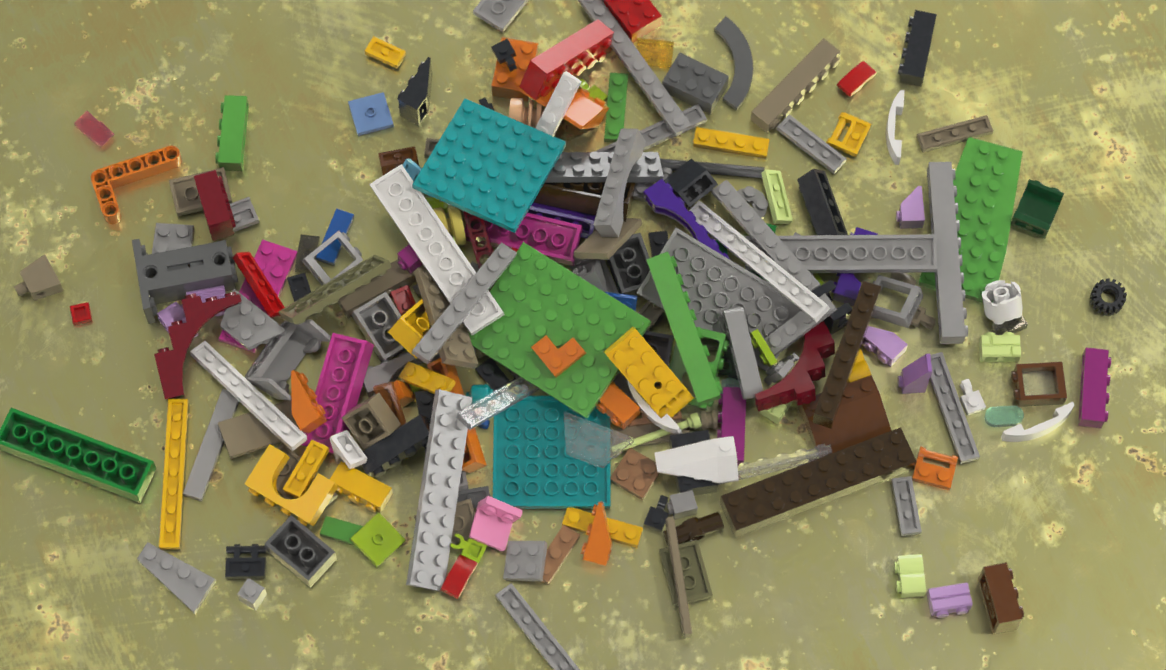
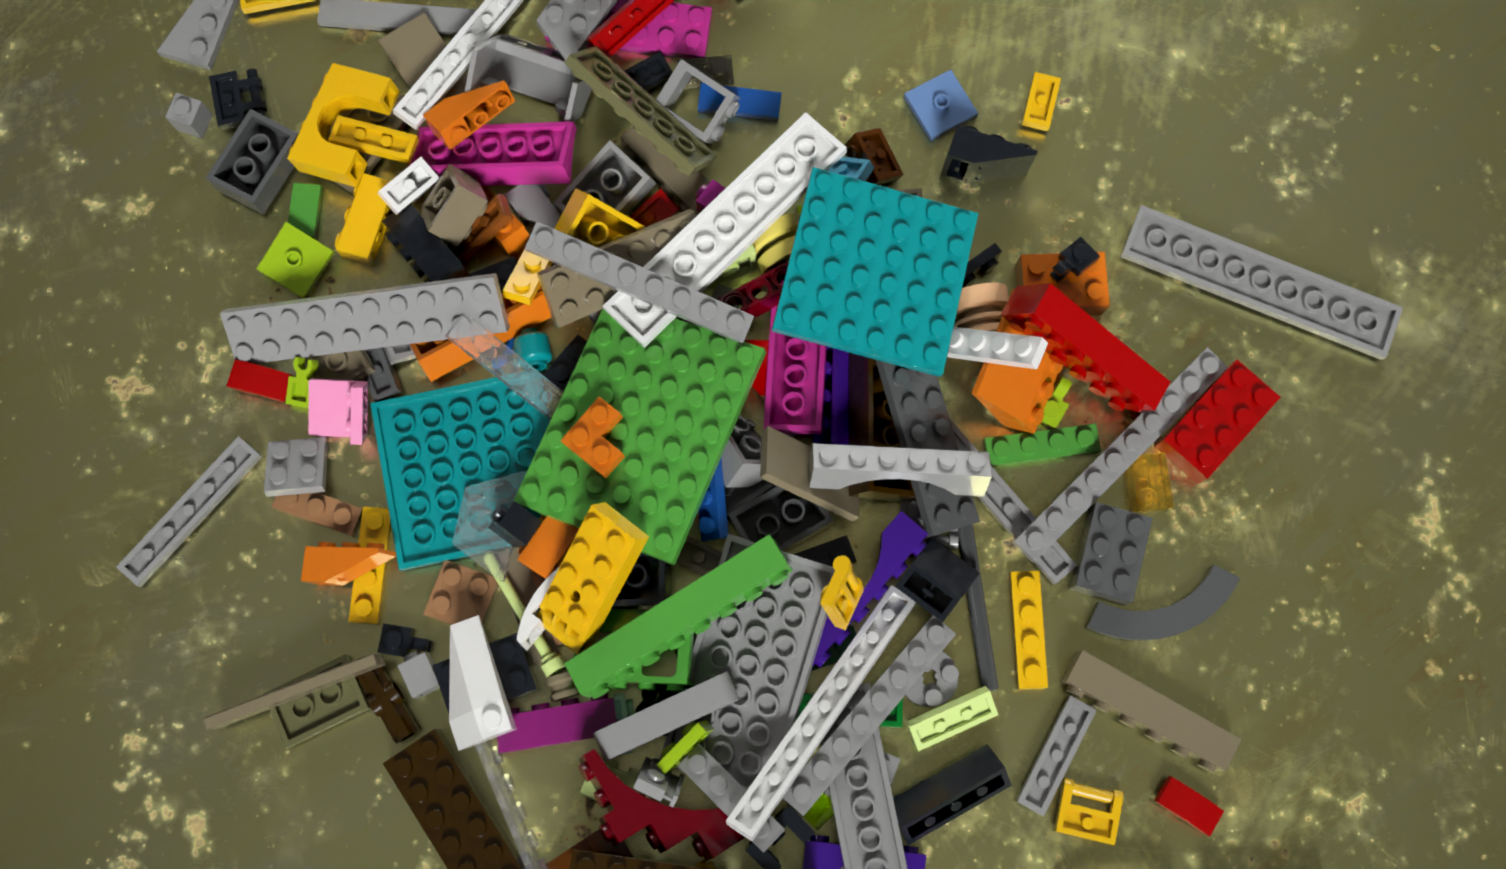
camera: 75 degrees right, 10 degrees up
none -> black brick [488,501,542,548]
none -> yellow plate [820,555,864,630]

